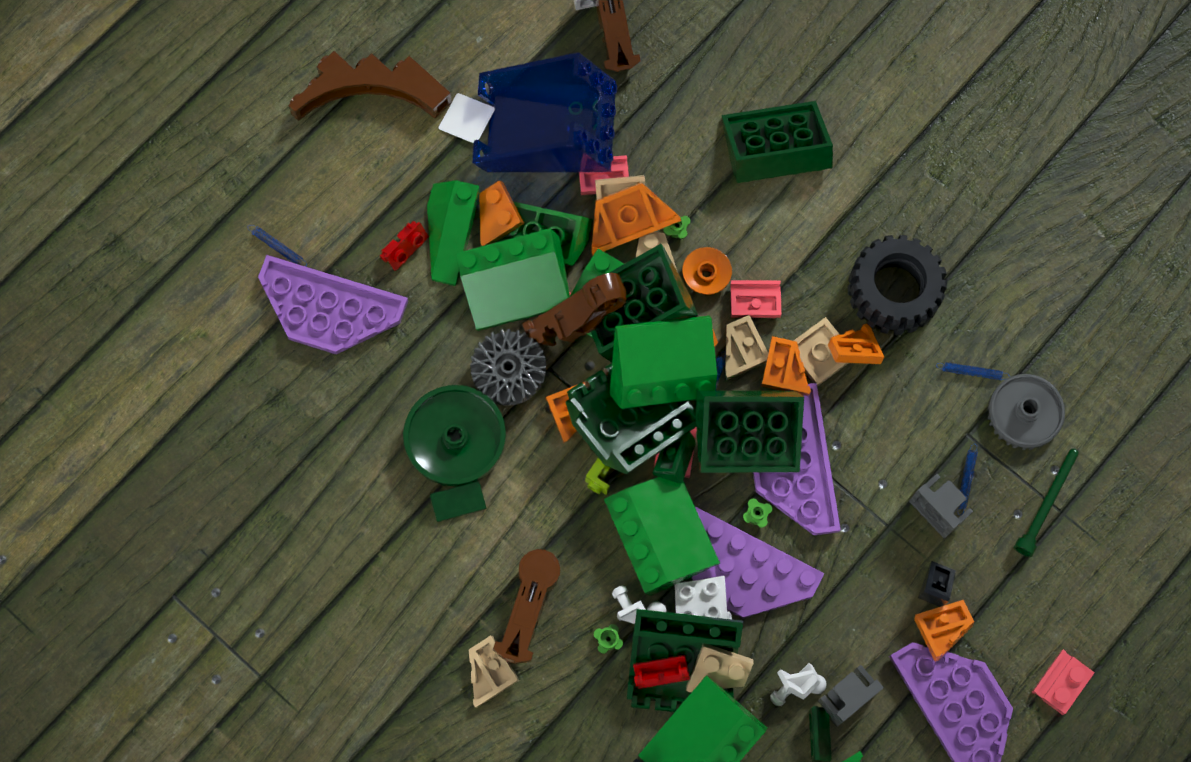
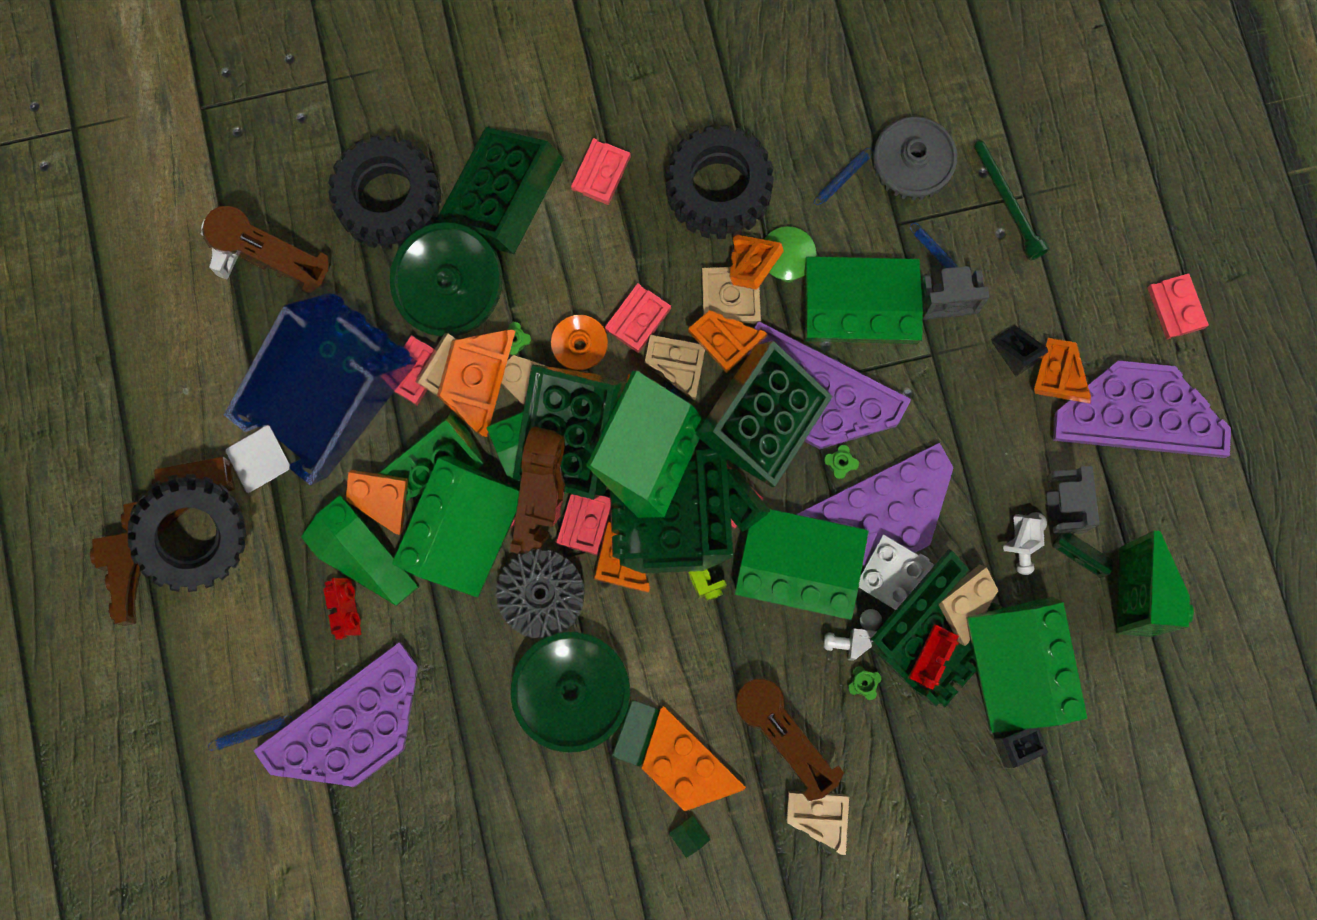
camera: 50 degrees left, 5 degrees up
none -> black tyre [127,474,246,592]
none -> black tyre [328,136,441,249]
none -> dark green dish [390,222,502,337]
none -> coral plate [556,494,612,556]
none -> coral plate [571,138,631,205]
none -> orange wing [642,706,746,811]
none -> dark green slope [669,815,710,858]
none -> bright green dish [764,226,816,283]
none -> green slope [804,256,923,344]

